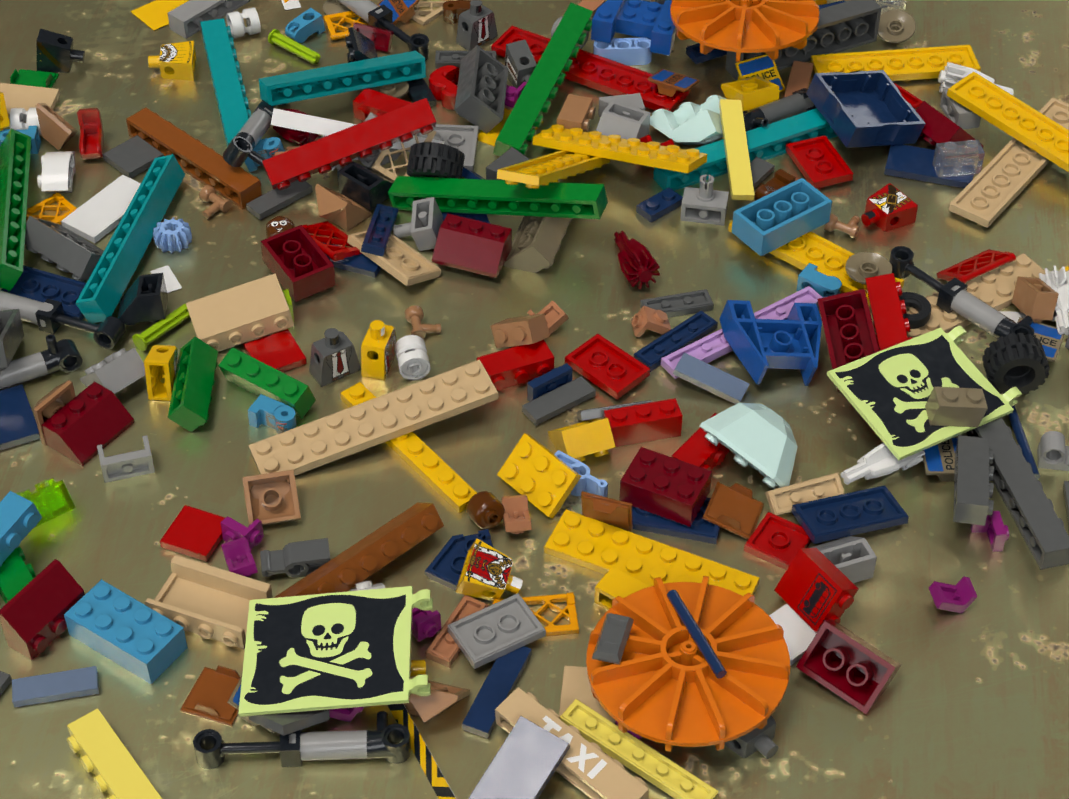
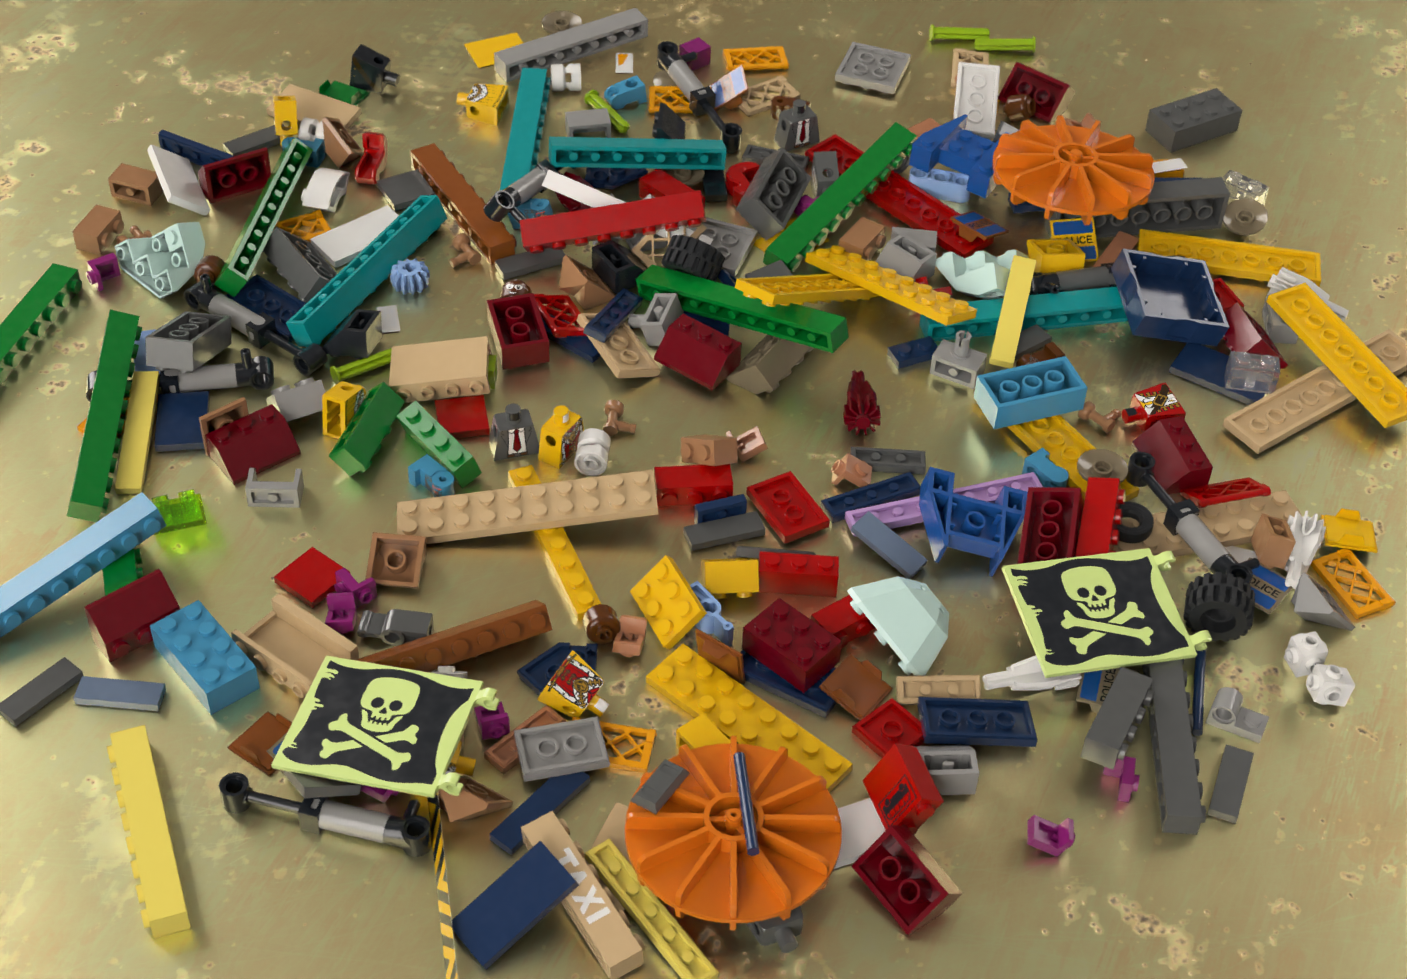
camera: 15 degrees right, 0 degrees up
dark red hinge [353,22,393,52] -> none
red plate [786,135,853,189] -> none
dark tan brick [925,386,988,427] -> none
none -> light grey panel [565,108,611,138]
none -> dark blue tile [584,167,648,190]
none -> dark red slope [1132,416,1213,495]

